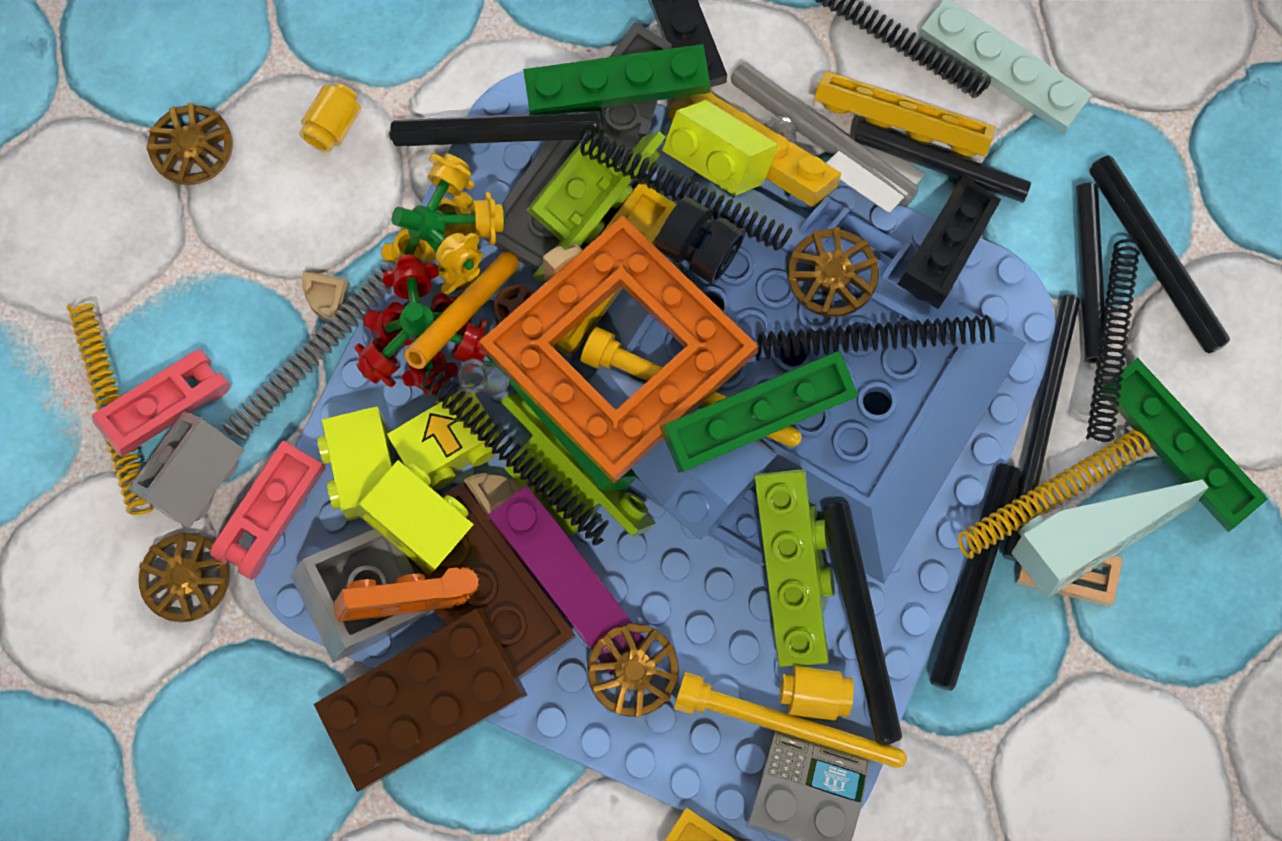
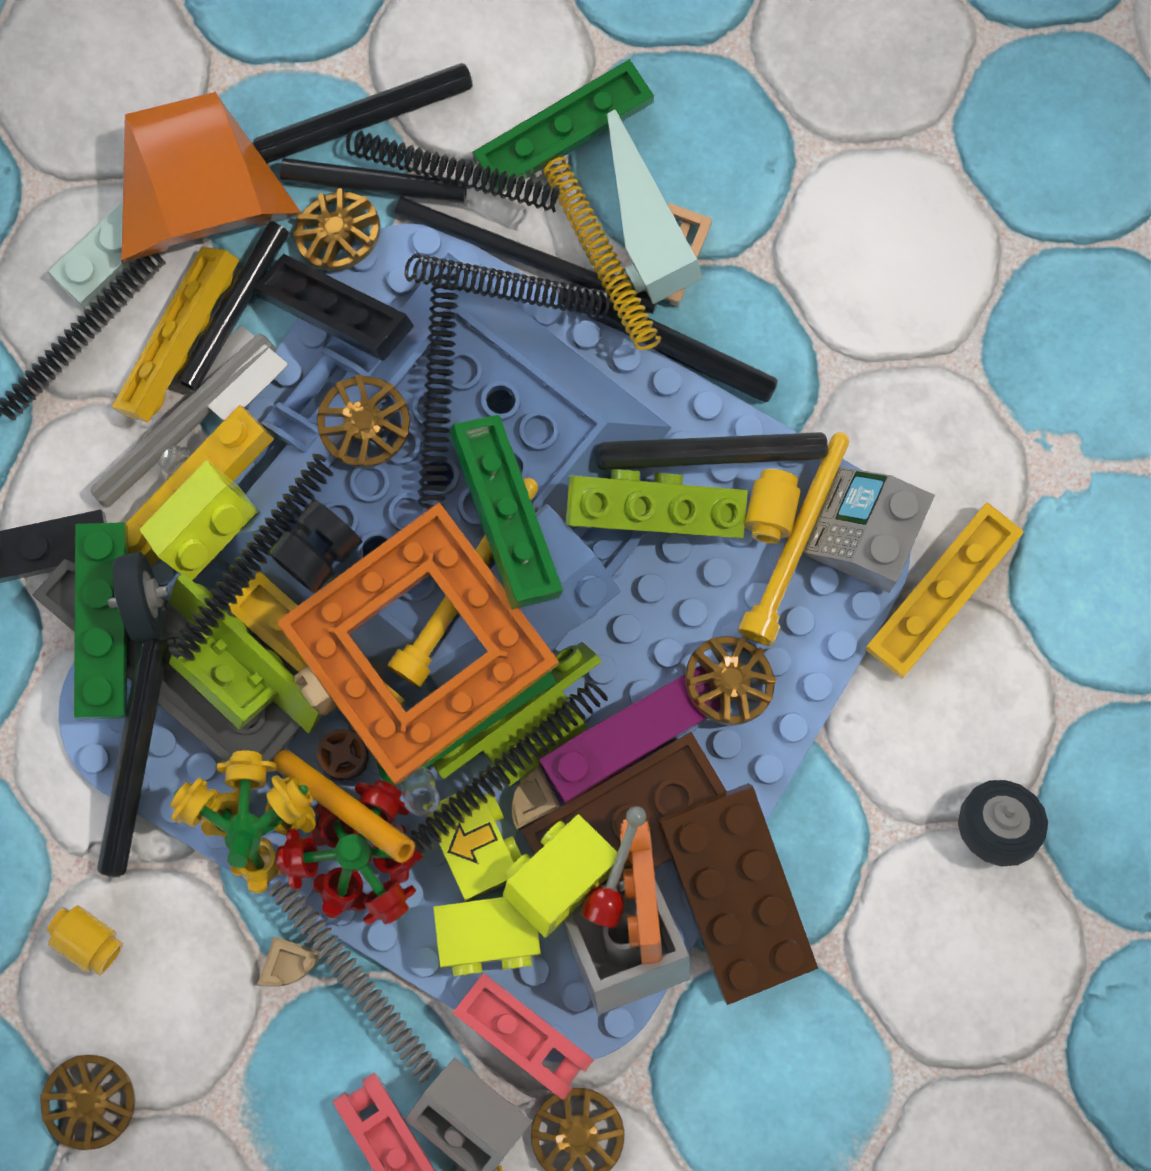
camera: 85 degrees left, 5 degrees up
none -> black wheel [108,552,169,642]
none -> orange wedge [121,92,302,263]
none -> pearl gold wheel [293,188,381,271]
none -> black piece [404,253,610,318]
none -> hinge [581,806,646,927]

